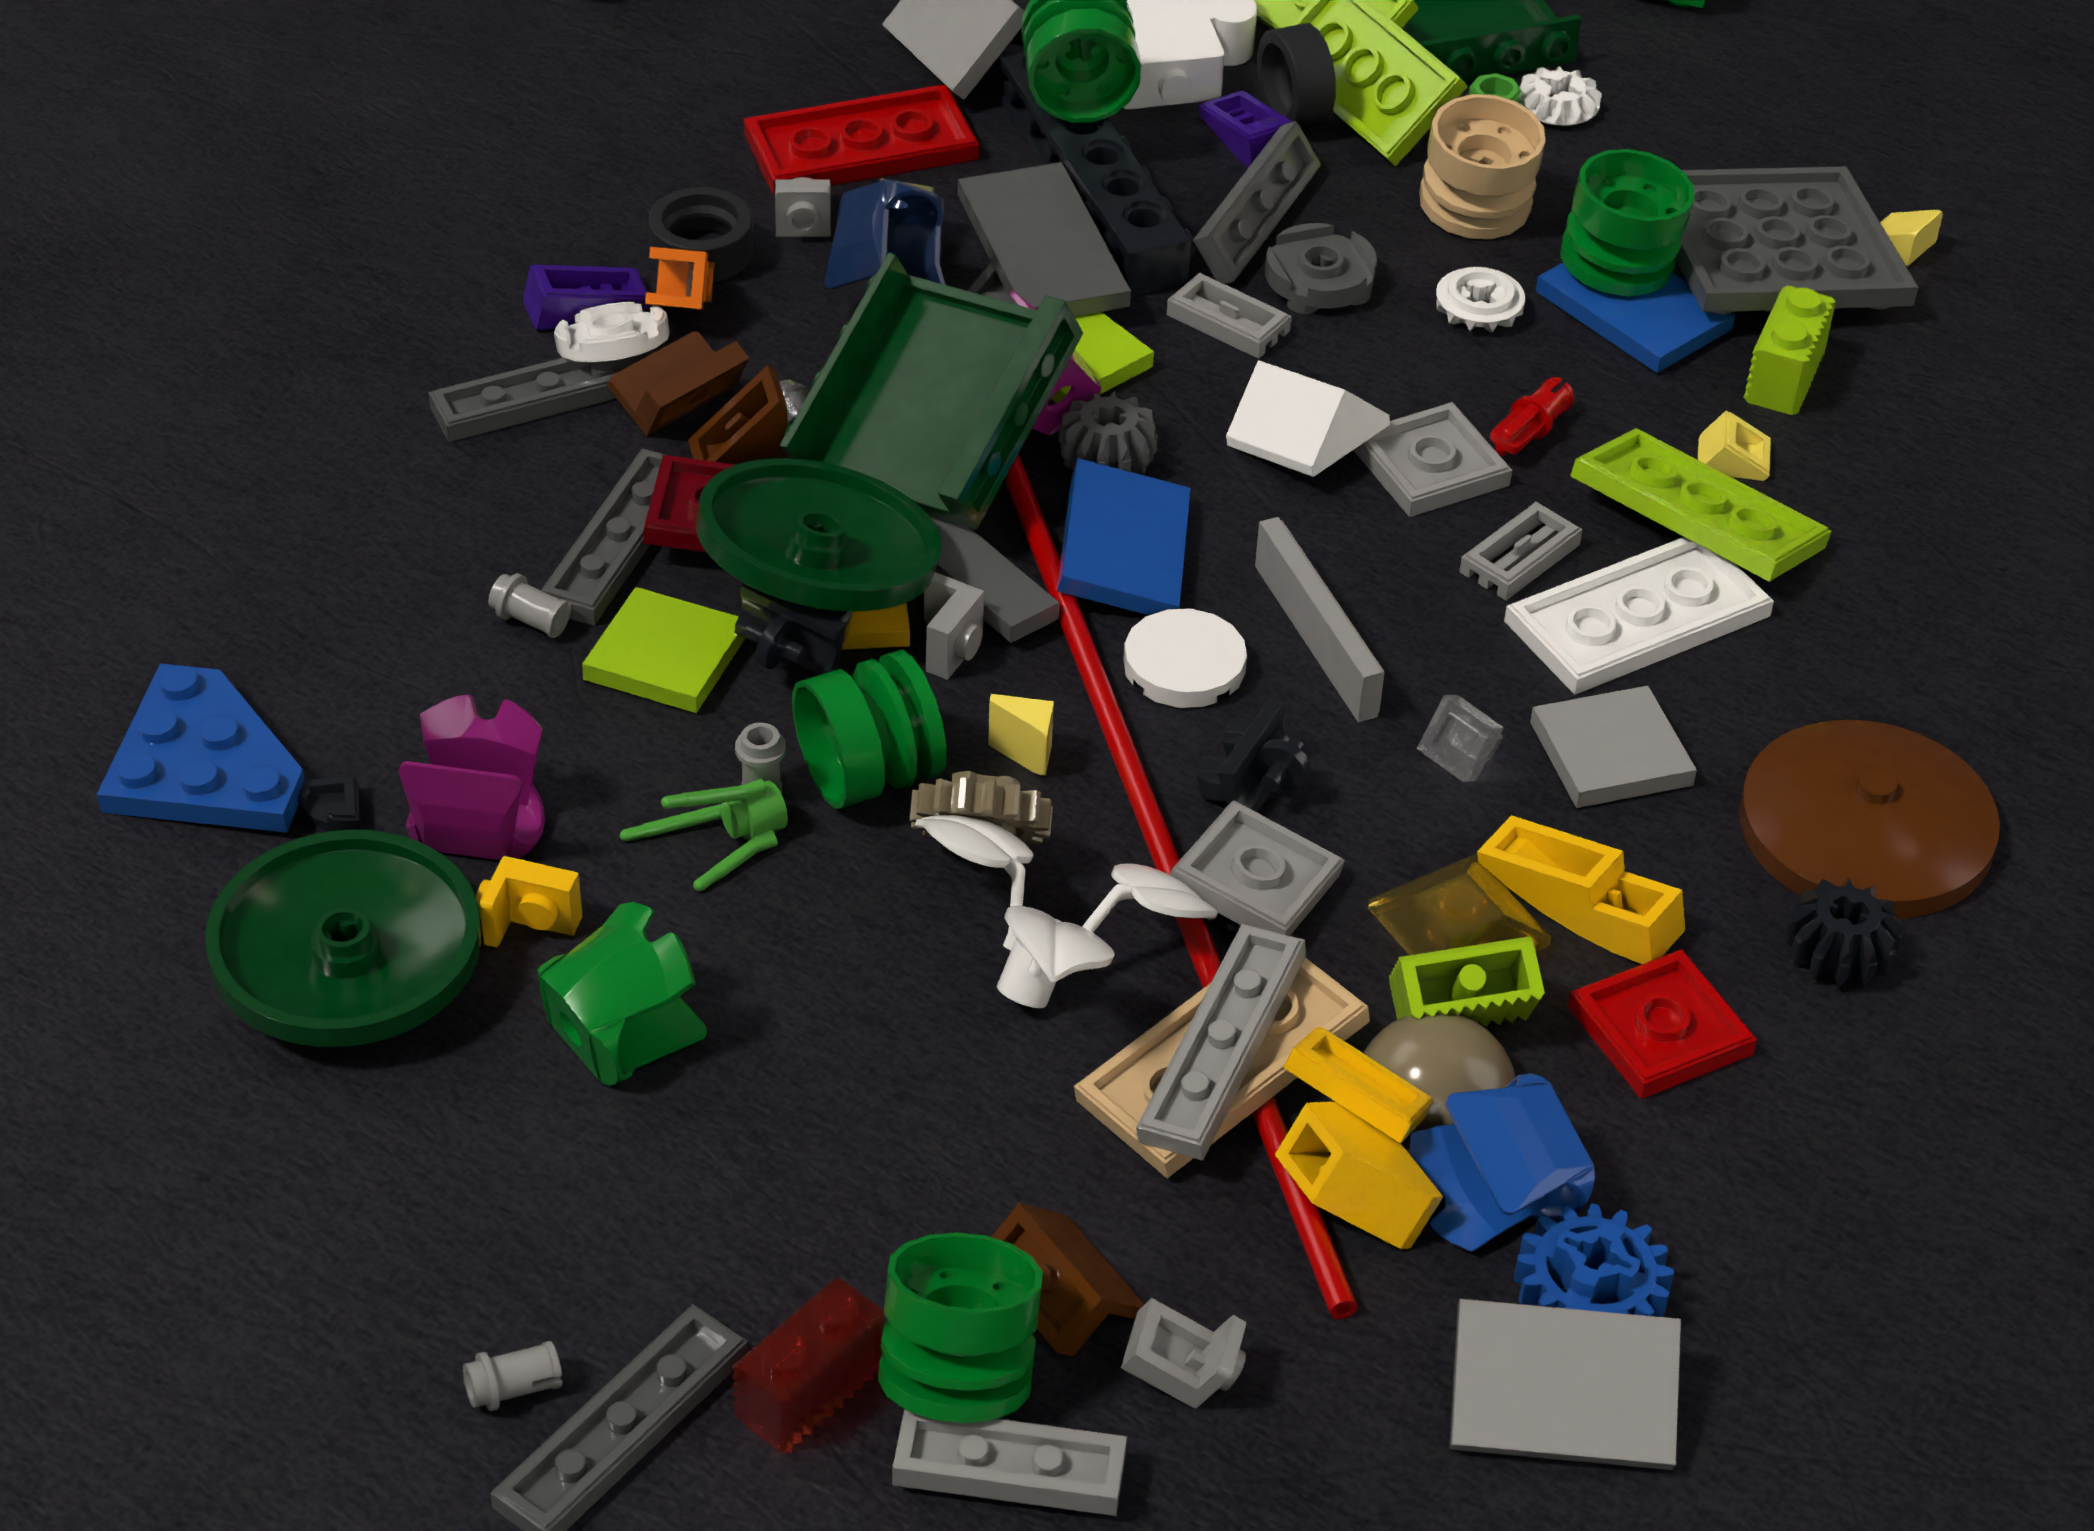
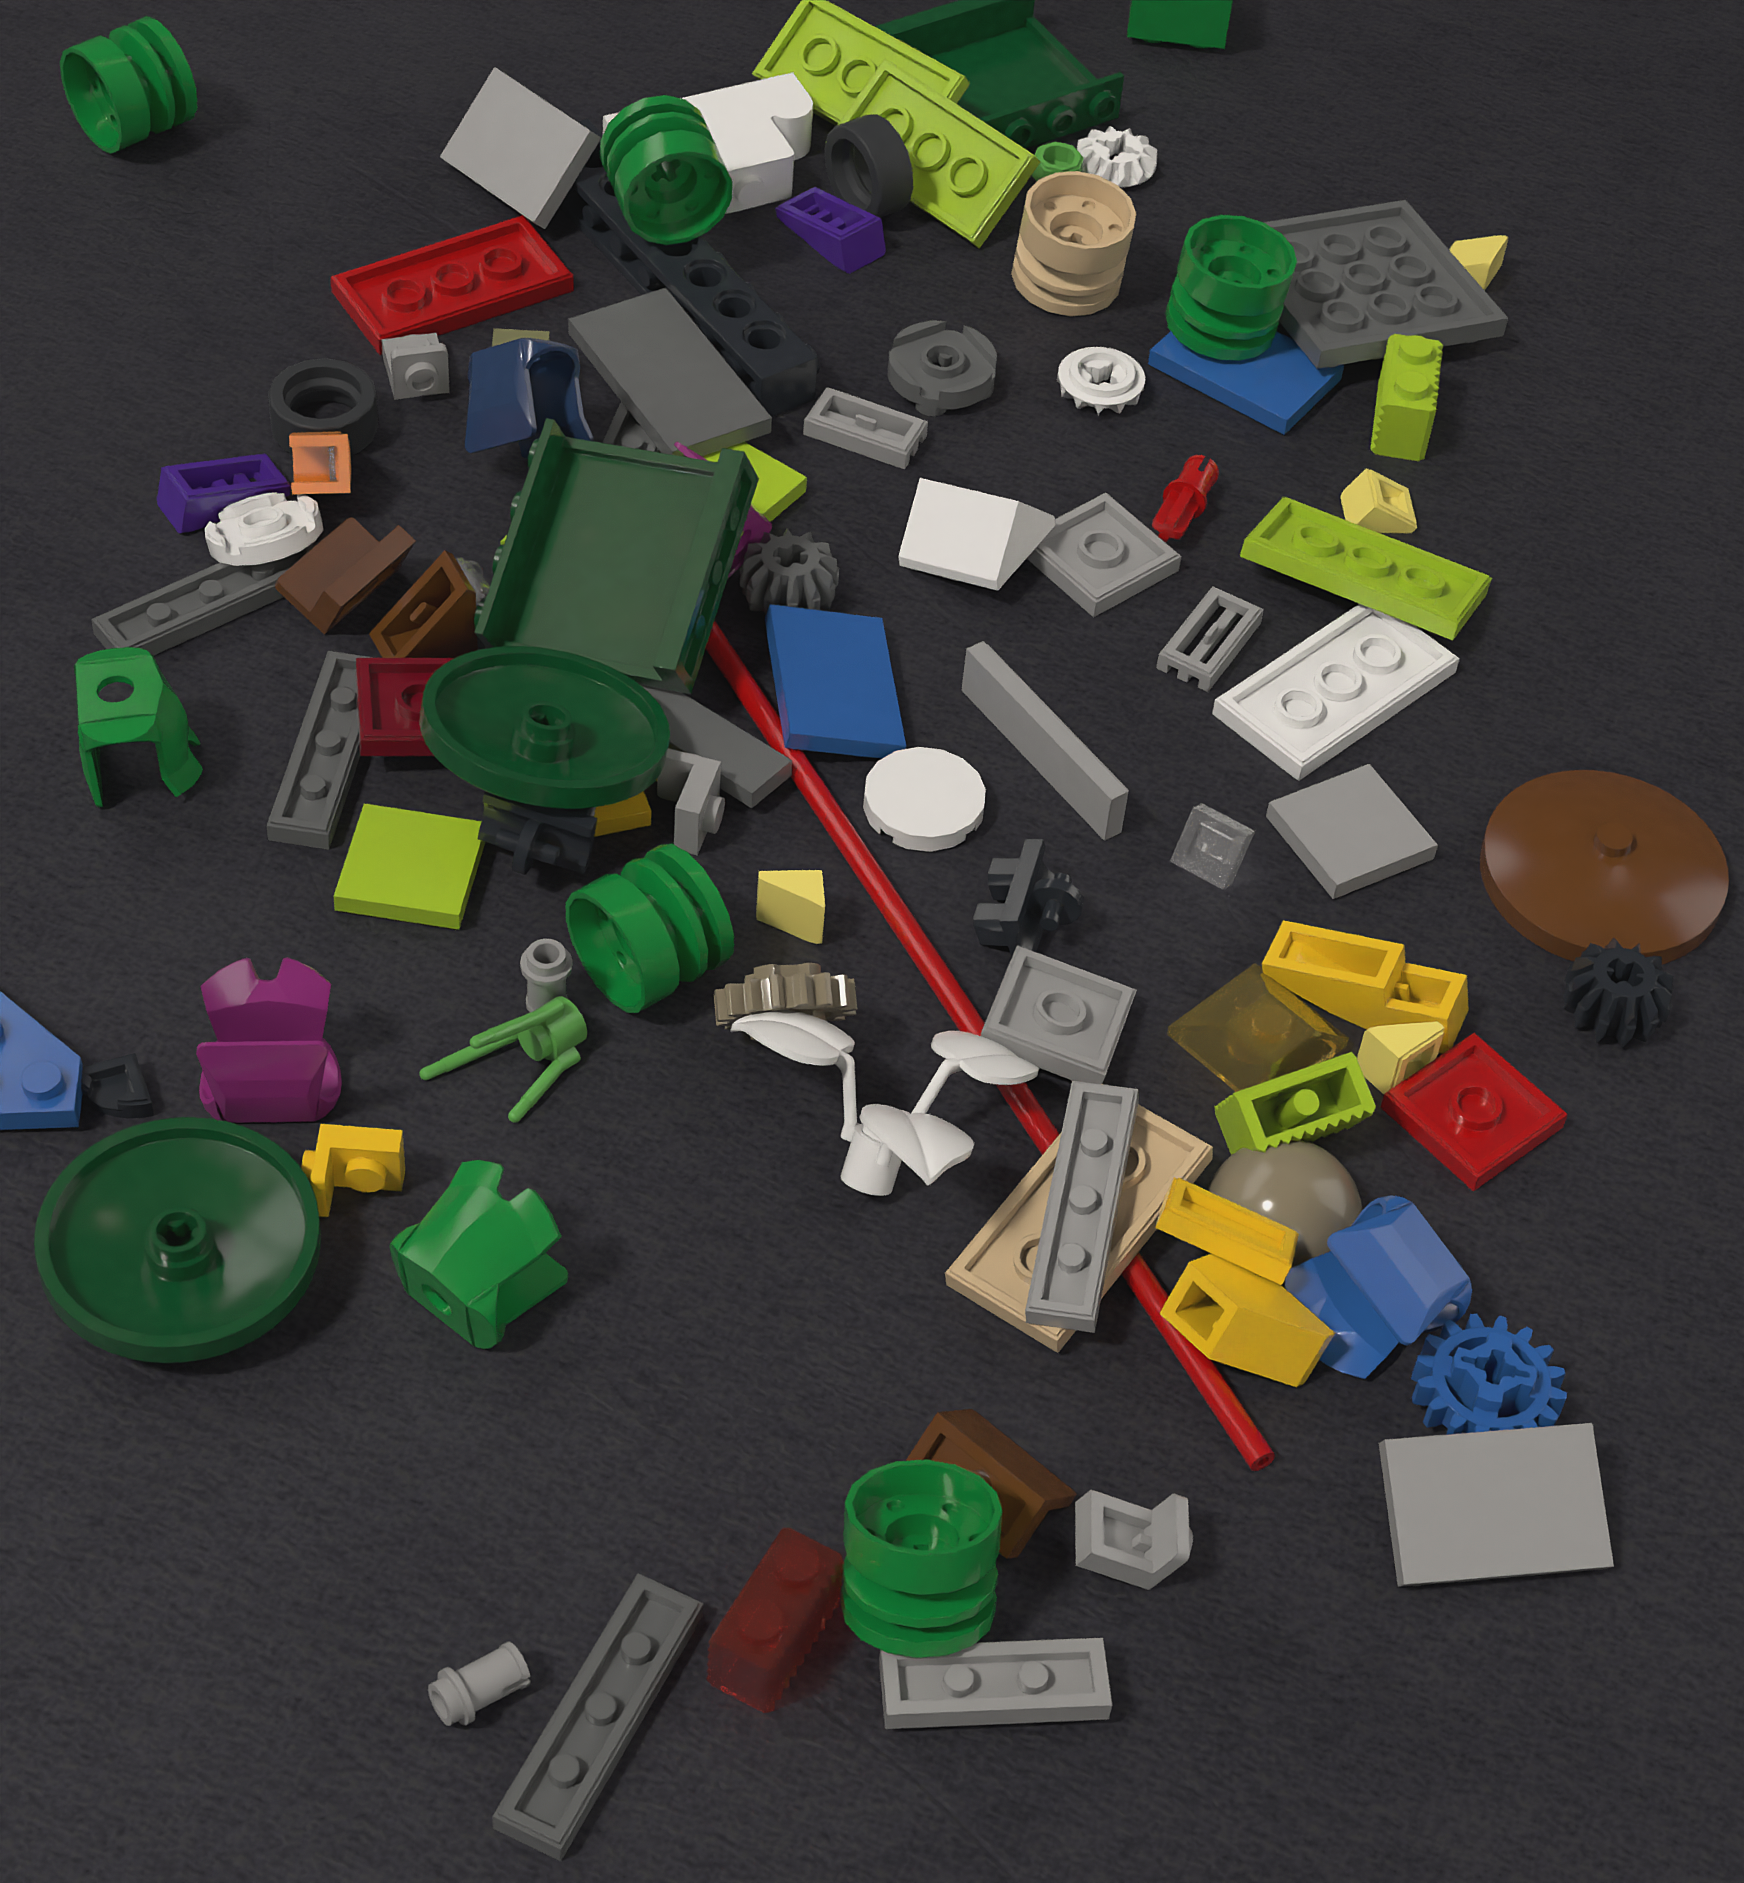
camera: 15 degrees left, 5 degrees up
light grey pin [488,573,572,638] -> none
dark grey tile [1193,121,1321,284] -> none
none -> green piece [74,647,203,808]
none -> light yellow slope [1357,1021,1445,1094]

